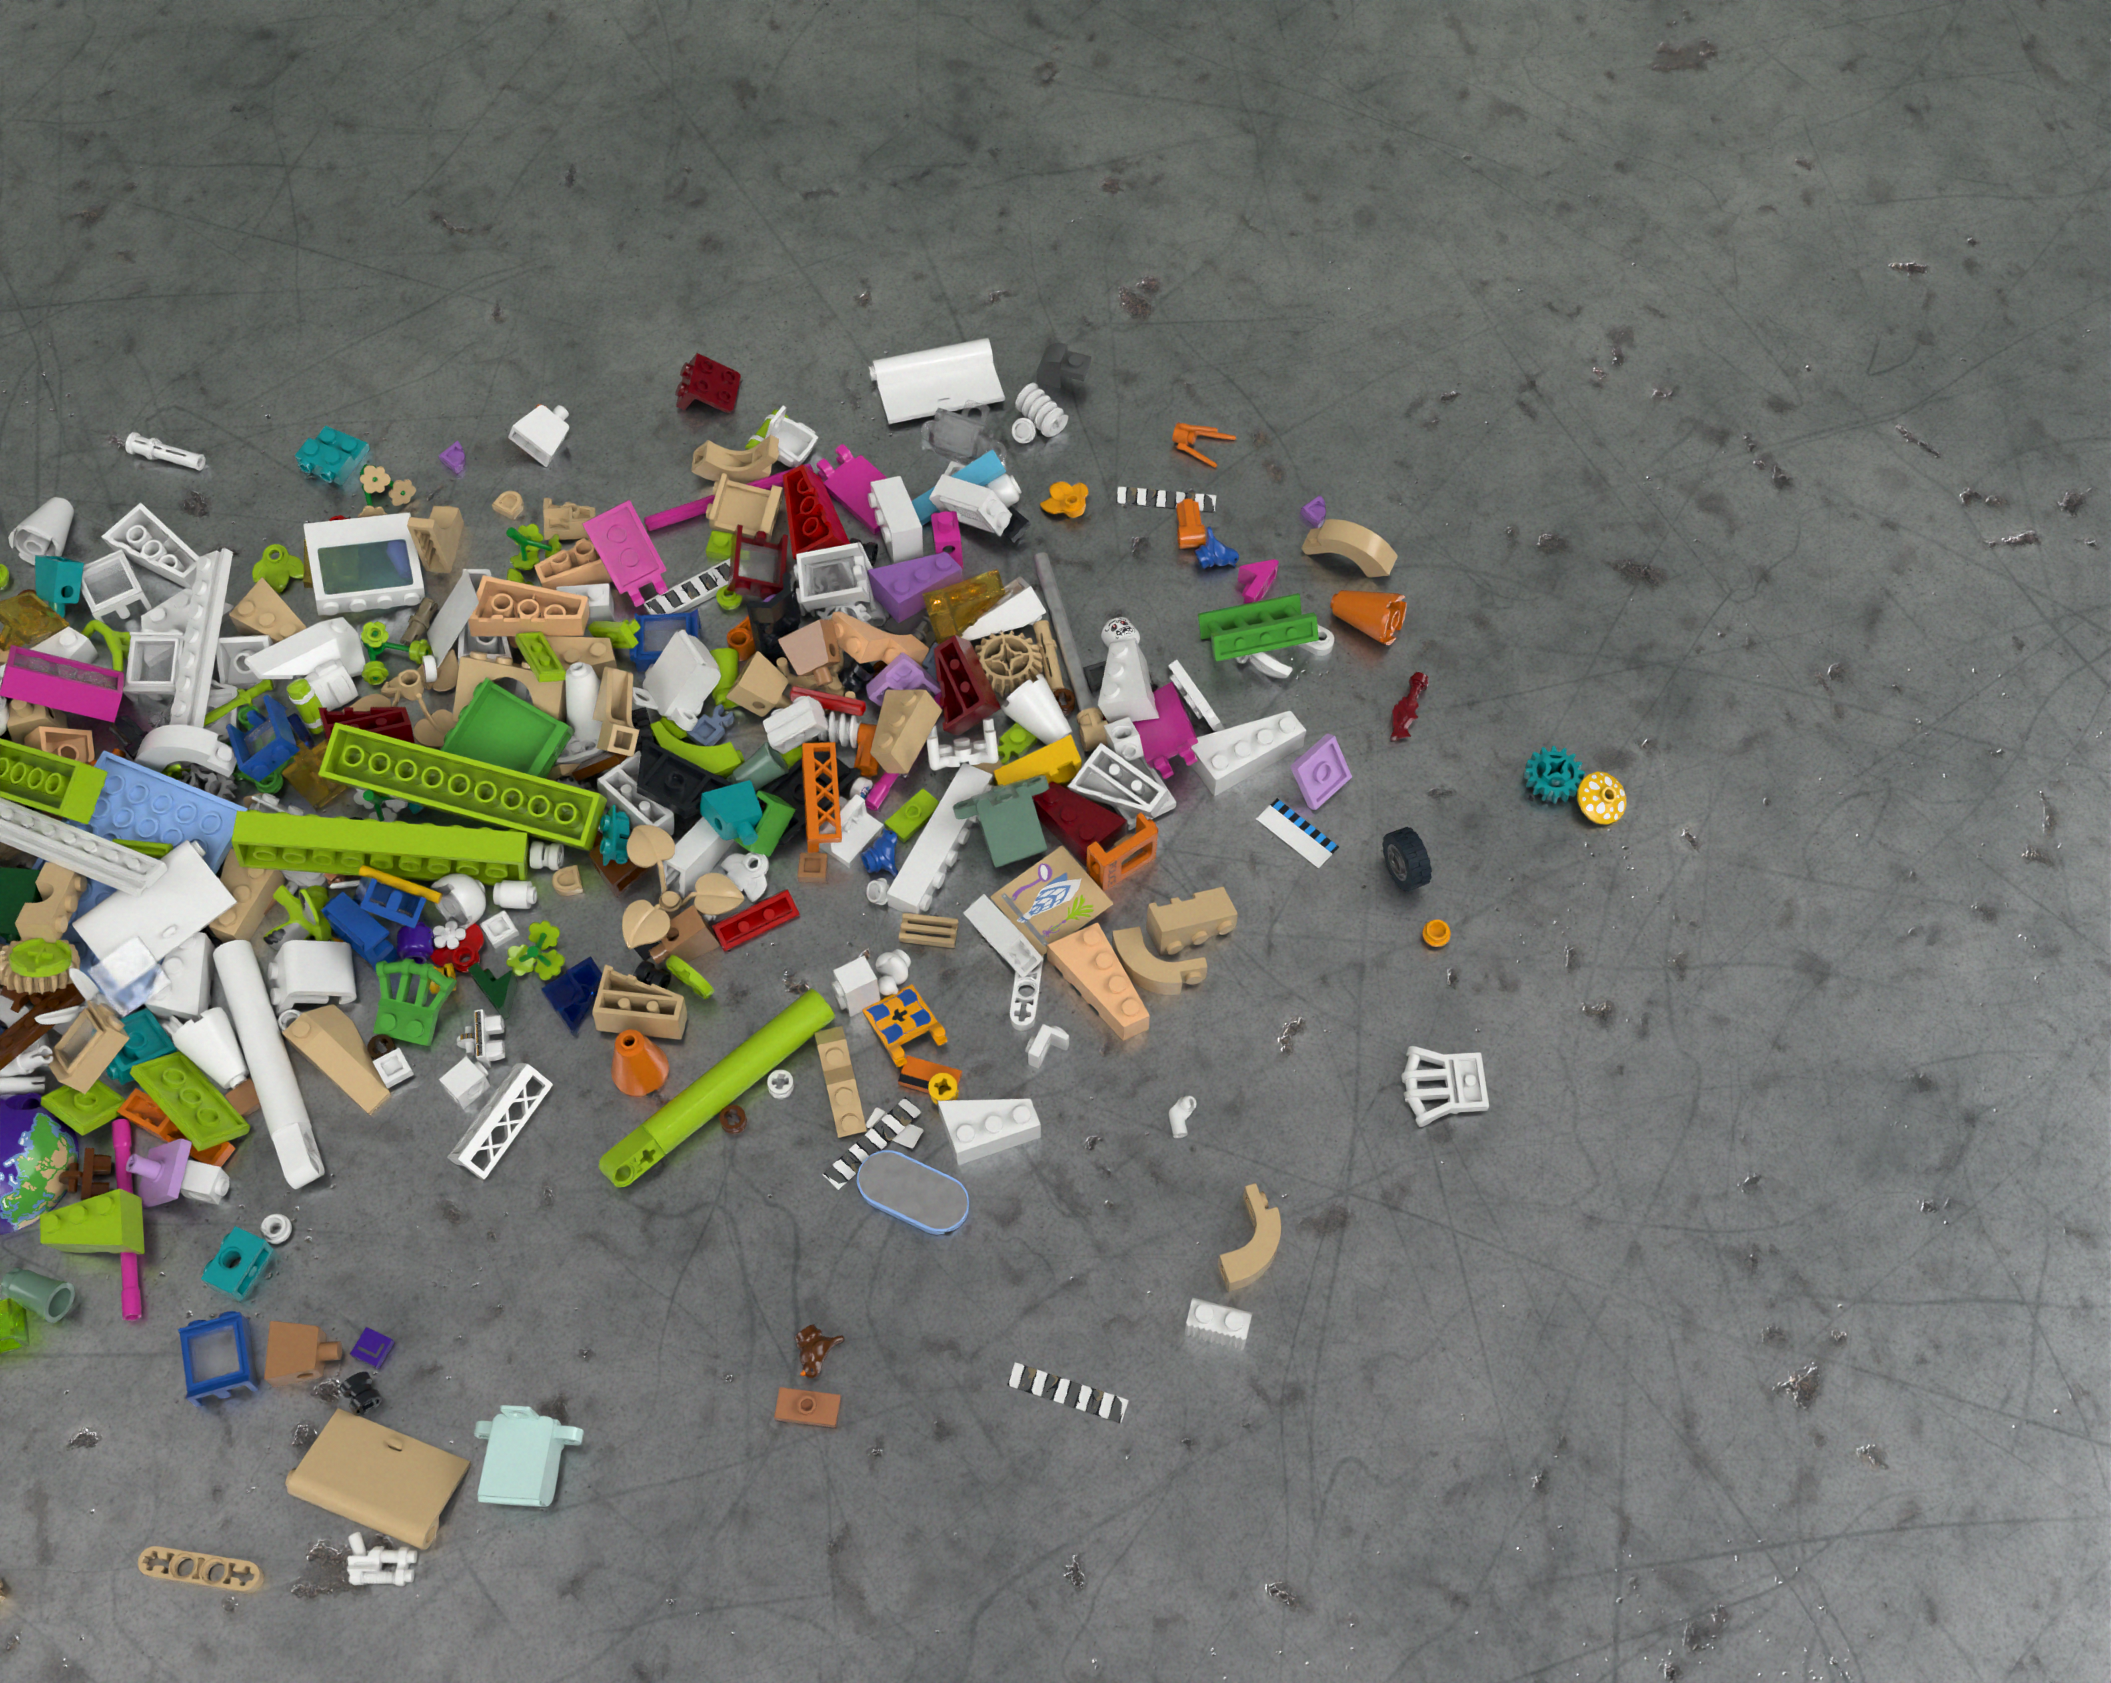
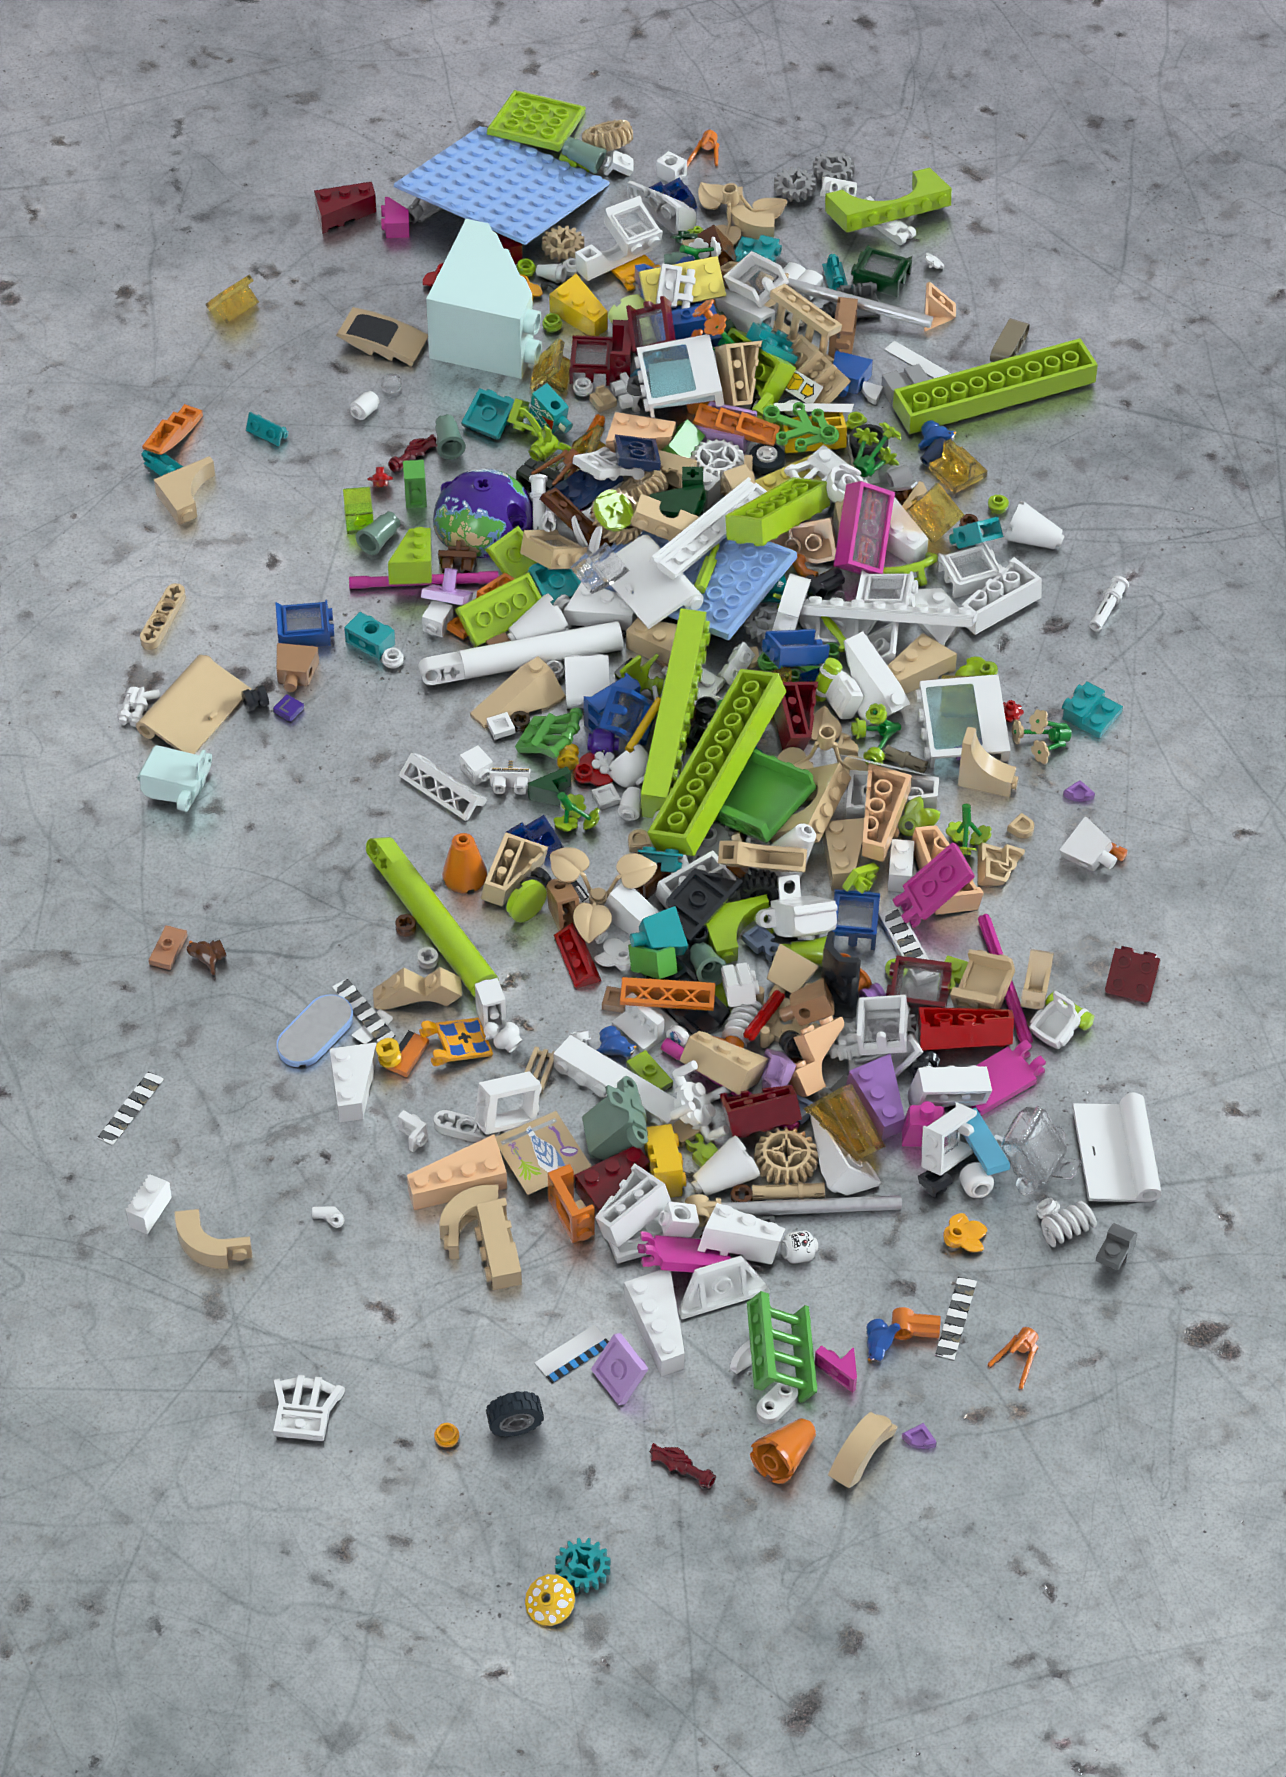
camera: 100 degrees right, 10 degrees down
white tile [422,655,437,683] -> none
lime tile [515,632,566,683] -> none

